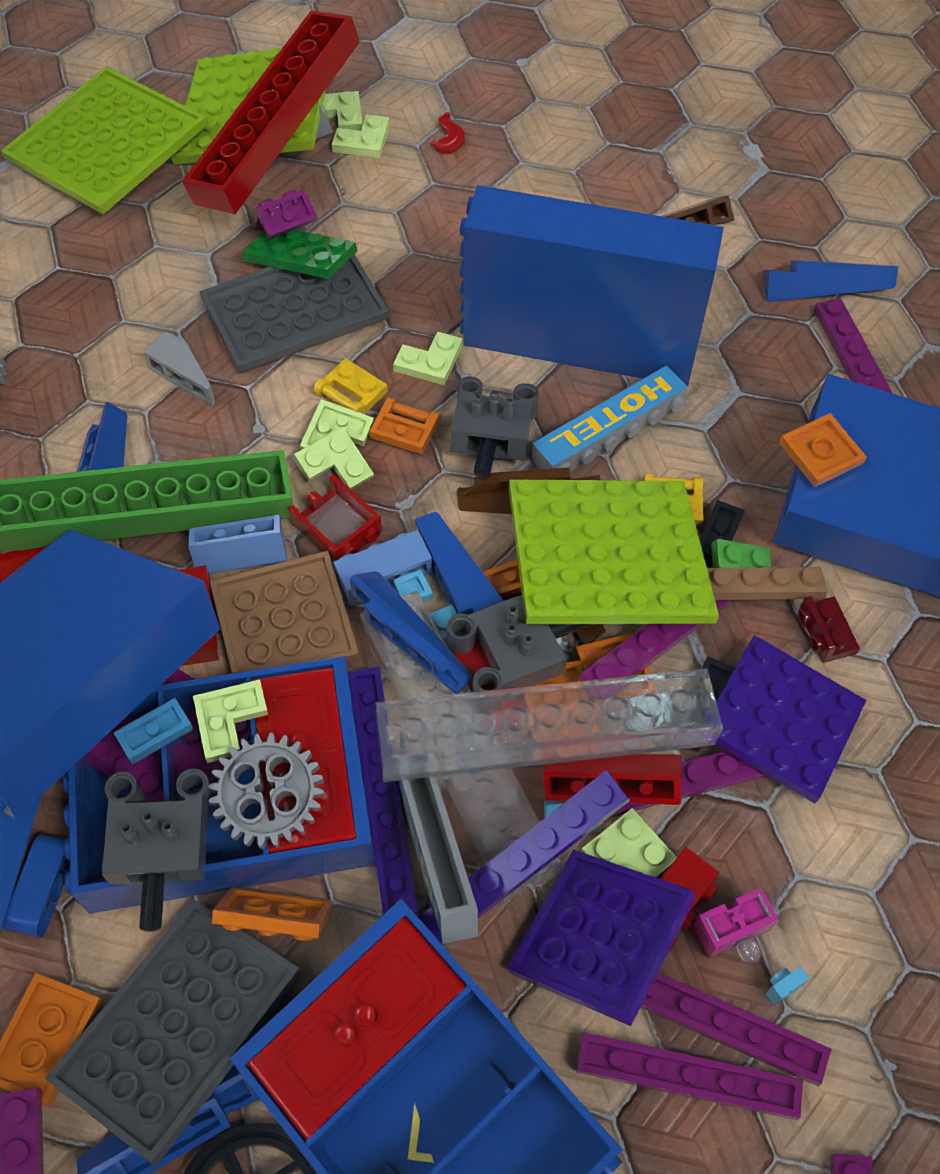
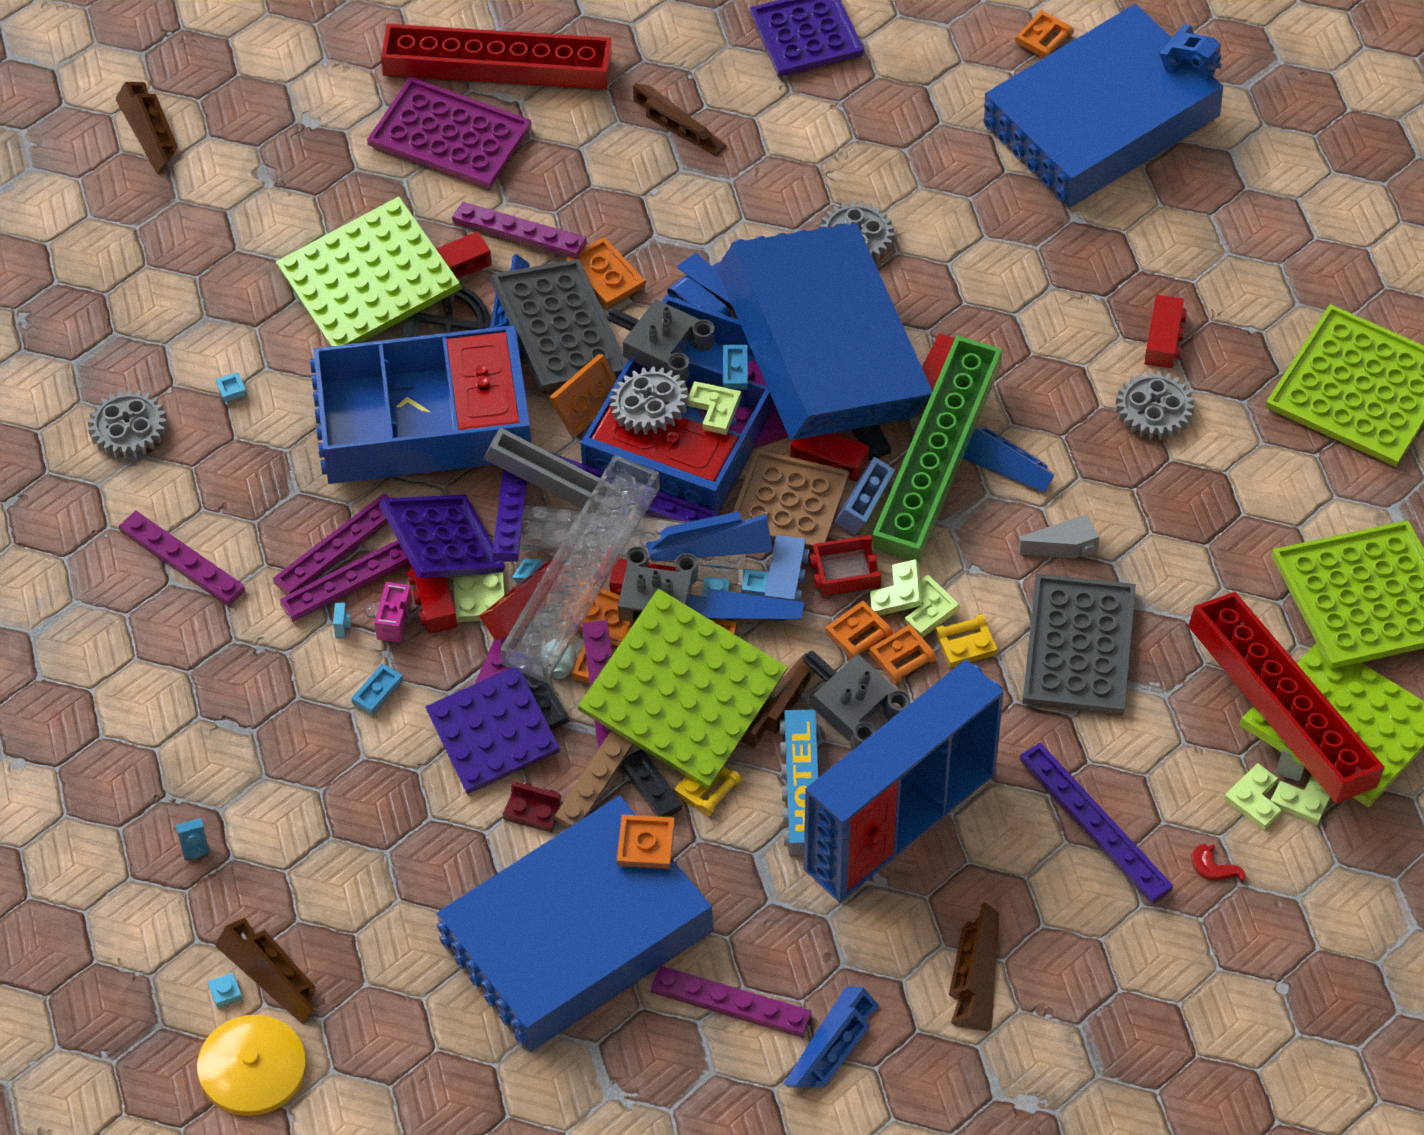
camera: 125 degrees right, 5 degrees down
green plate [241,229,357,279] -> none
magenta bracket [253,189,318,239] -> none
bright green plate [711,539,771,568] -> none
none -> dark azure plate [351,663,403,715]
none -> orange plate [825,601,893,660]
none -> dark purple plate [1020,742,1173,904]

